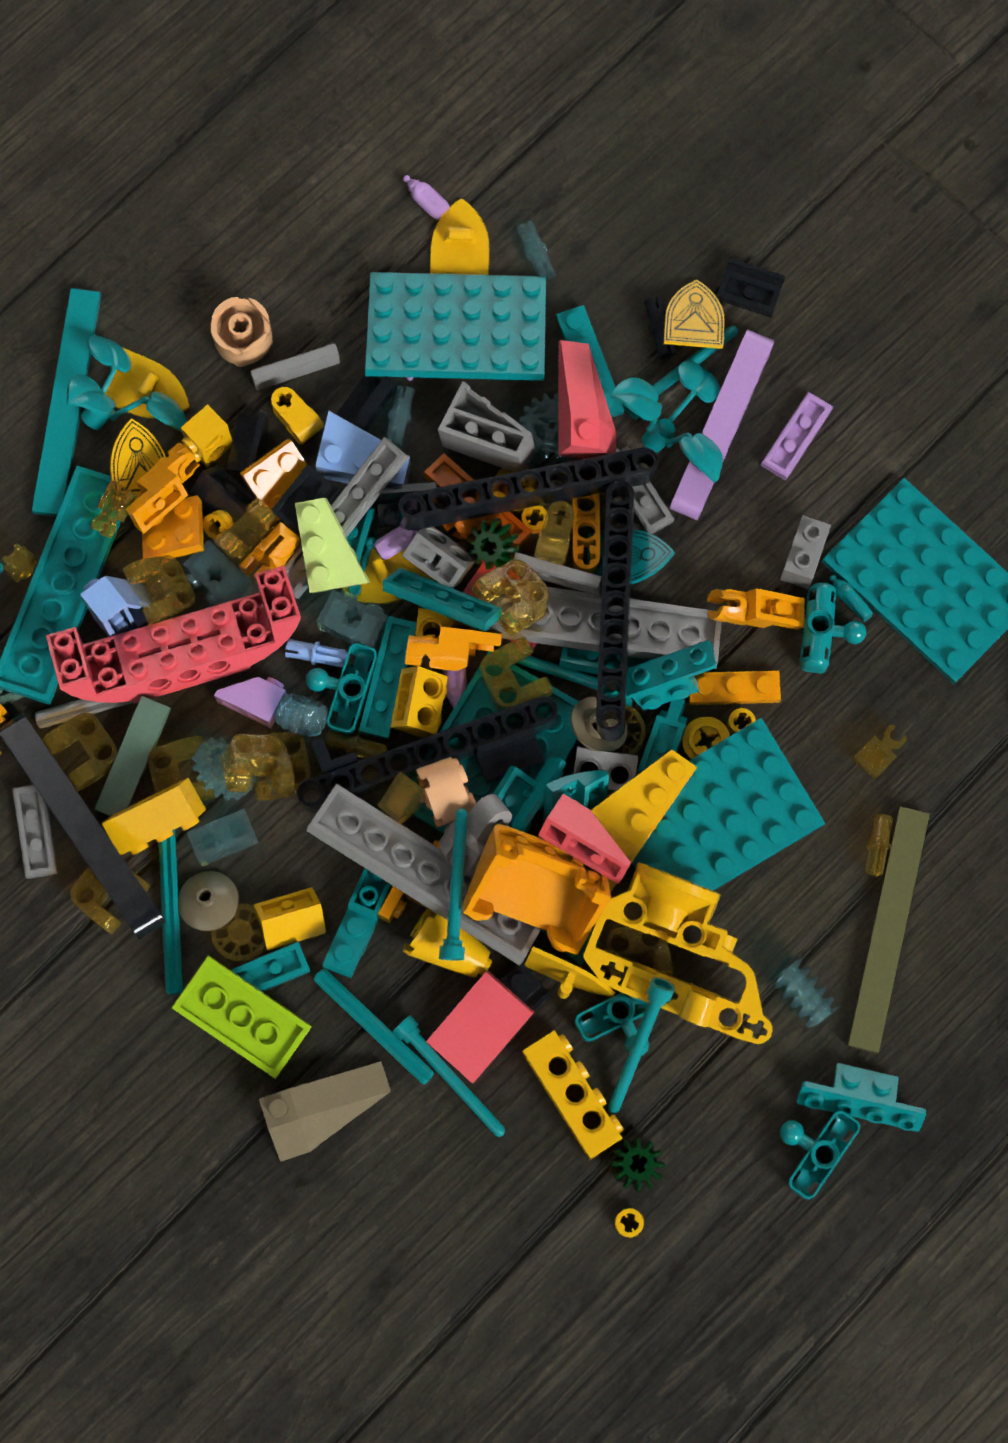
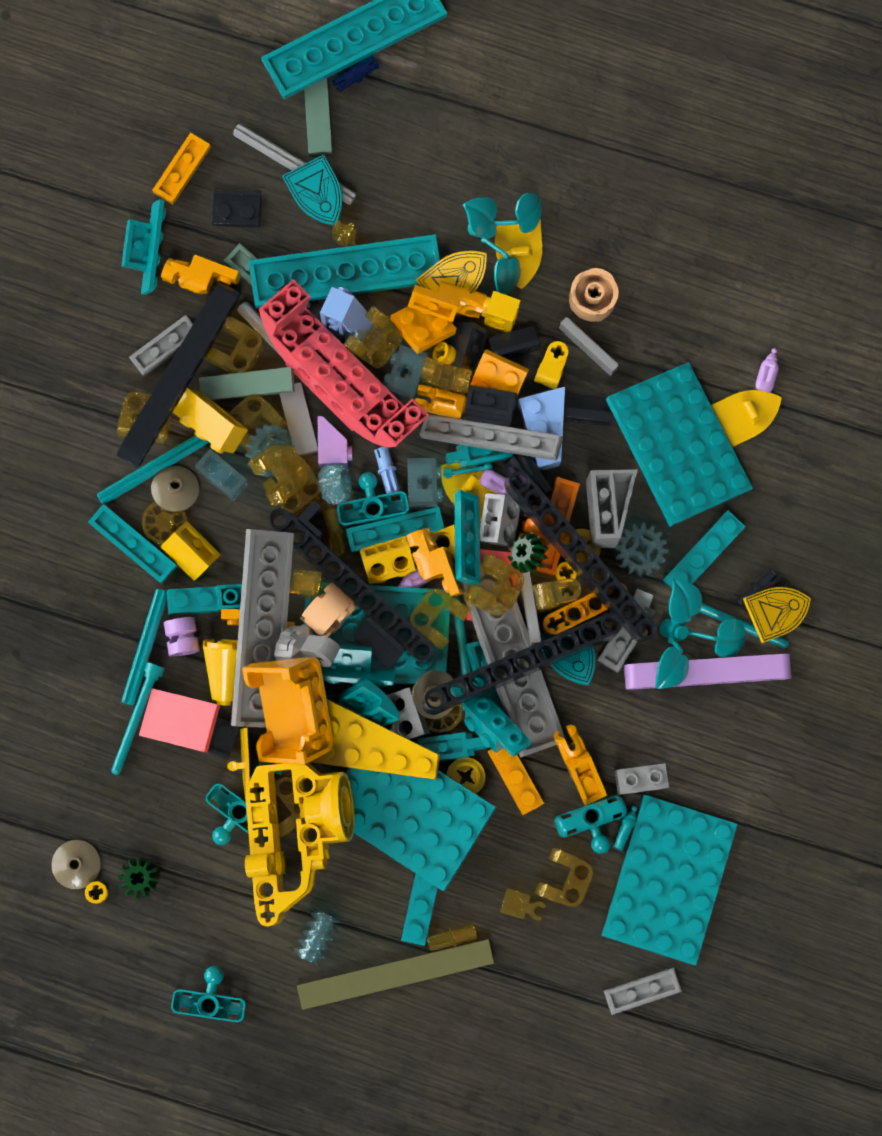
camera: 60 degrees right, 5 degrees up
teal tile [32,288,101,517] -> none
clear yellow plate [91,480,137,538] -> none
lime plate [172,955,312,1079] -> none
dark tan wedge [259,1061,391,1162] -> none
yellowish green wing [295,498,371,593] -> none
clear light blue pin [386,385,415,448] -> none
teal piece [439,808,468,961] -> none
clear light blue pin [516,221,556,280] -> none
yellow brick [522,1030,624,1160] -> none
coral slope [538,794,631,884] -> none
coral wedge [558,340,616,459] -> none
teal piece [608,978,675,1113] -> none
black plate [716,258,786,318] -> none
yellow bush [727,708,756,735] -> none
lavender tile [761,392,833,481] -> none
teal bracket [797,1063,926,1132] -> none
none -> dark tan dish [52,840,101,889]
none -> lavender wheel [164,617,200,657]
none -> light grey tile [280,382,318,457]
none -> teal plate [401,874,437,946]
none -> clear yellow piece [535,848,593,907]

